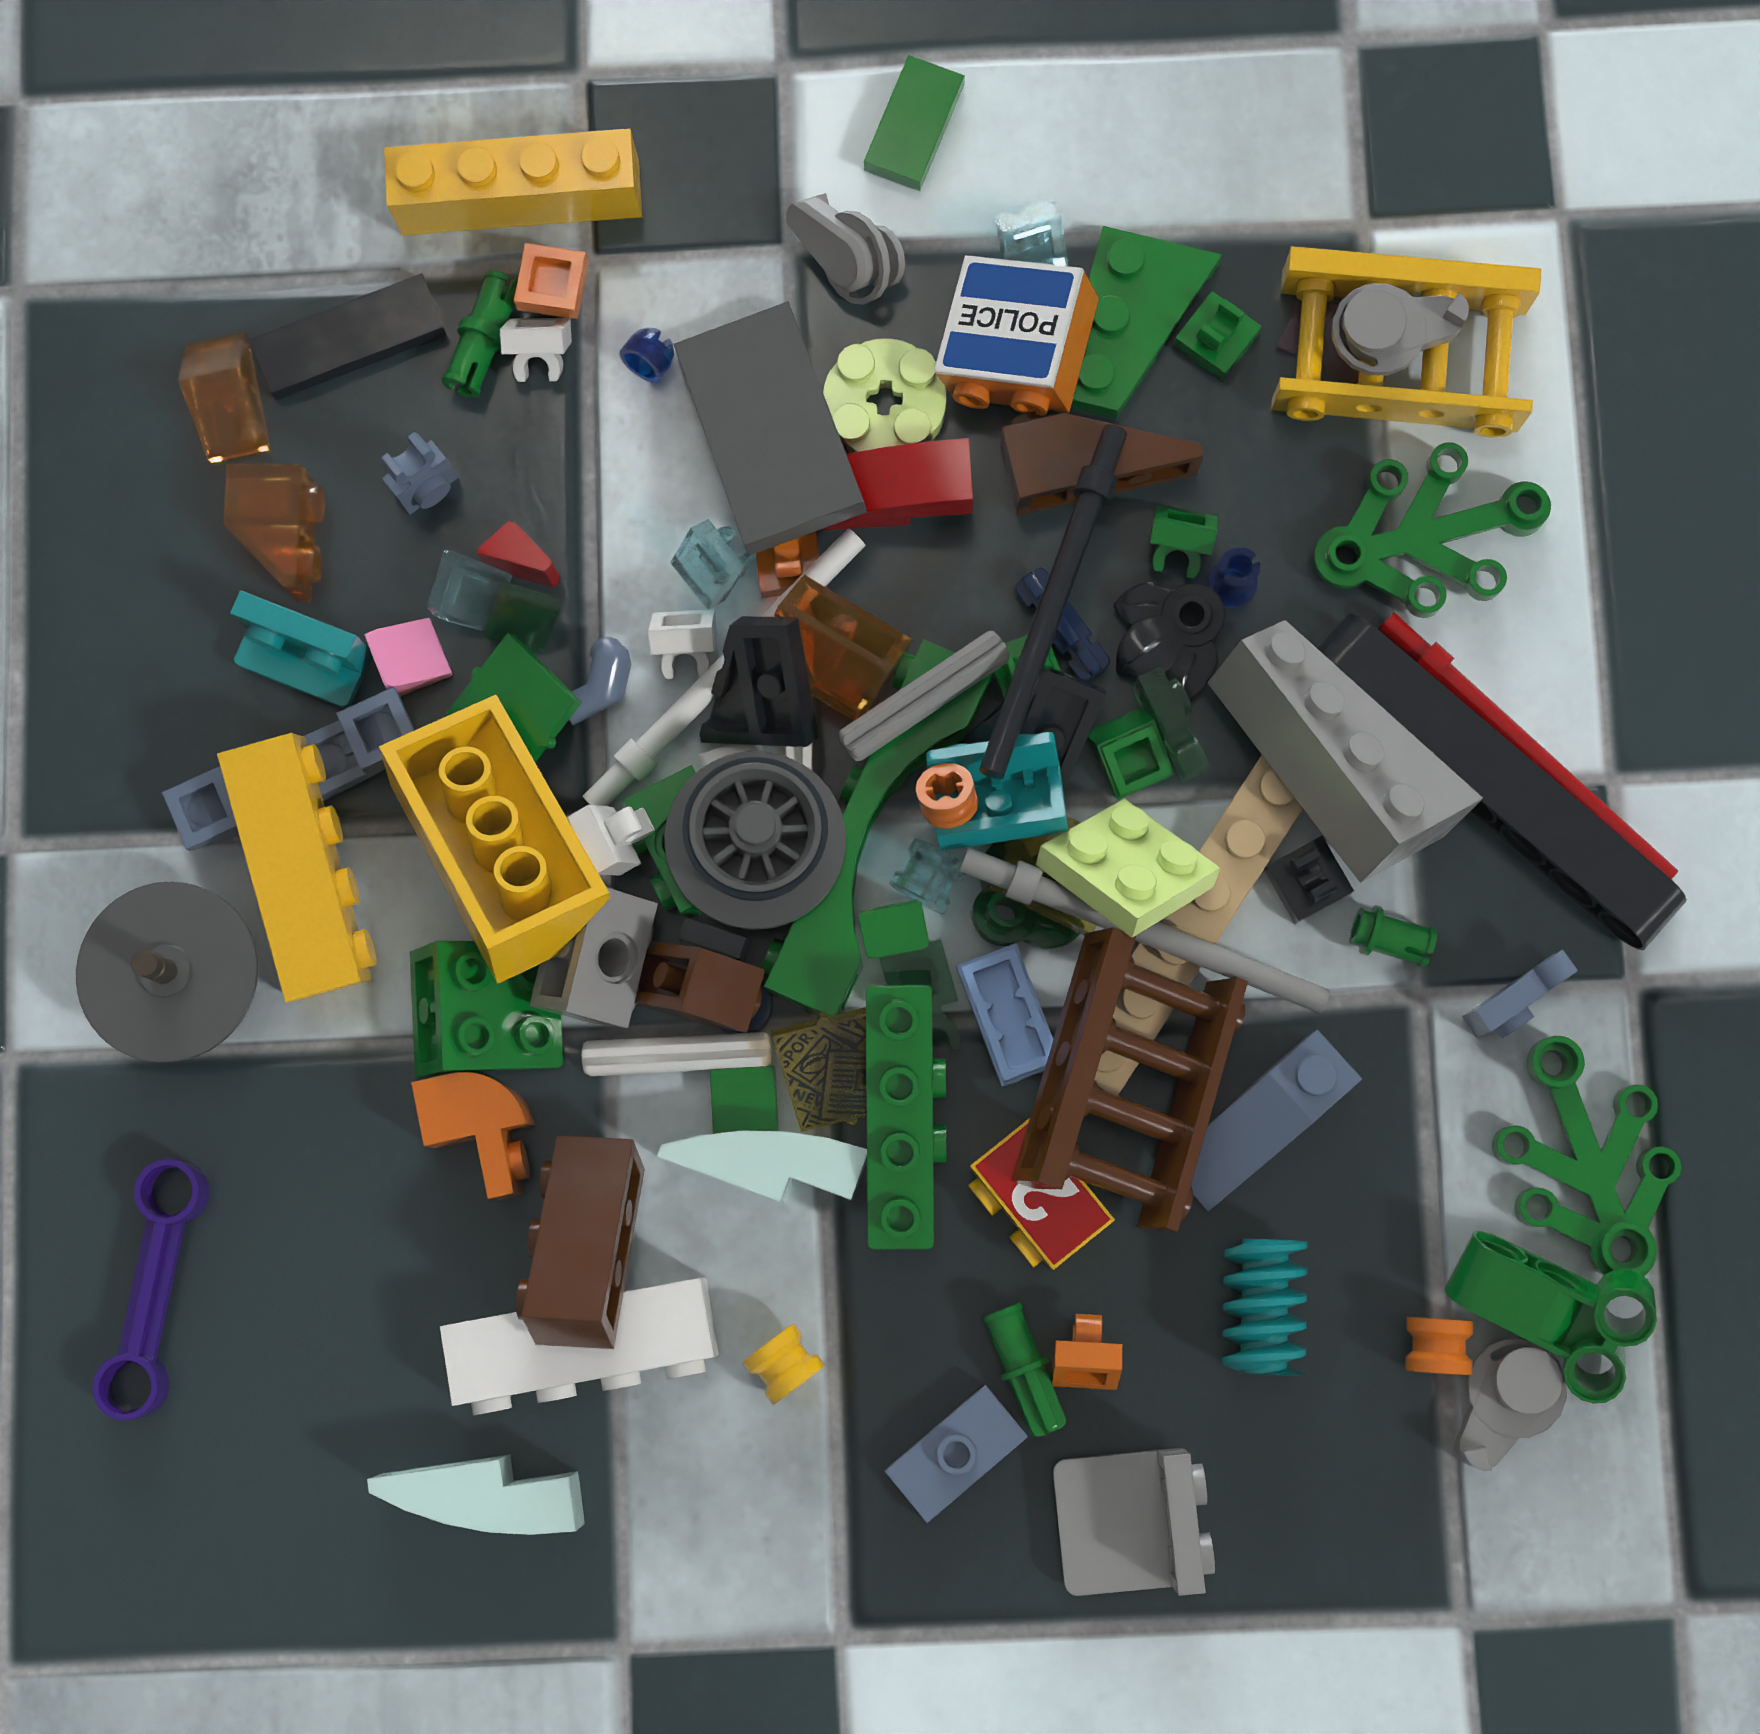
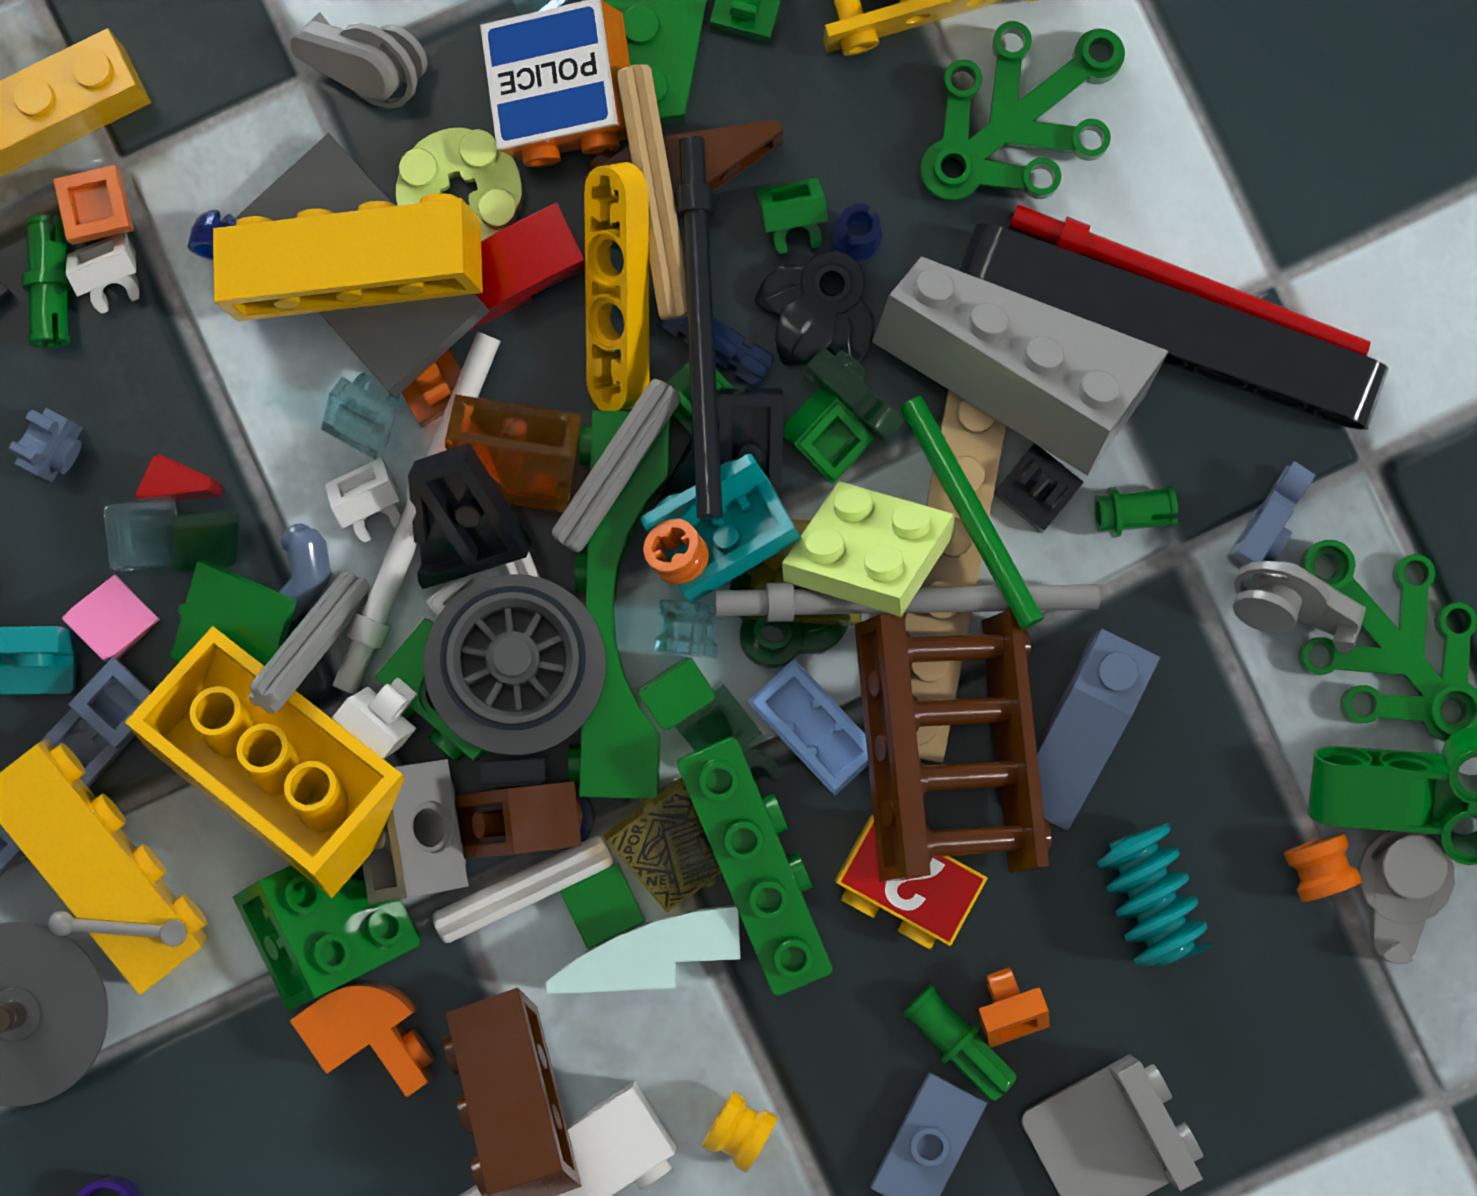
camera: 30 degrees left, 5 degrees up
none -> light grey hinge [48,911,188,947]
none -> yellow brick [213,193,483,321]
none -> light grey axle [248,571,370,713]
none -> yellow beam [584,162,650,411]
none -> tan axle [617,64,687,320]
none -> green bar [900,396,1044,630]
none -> light grey piece [1233,561,1366,654]

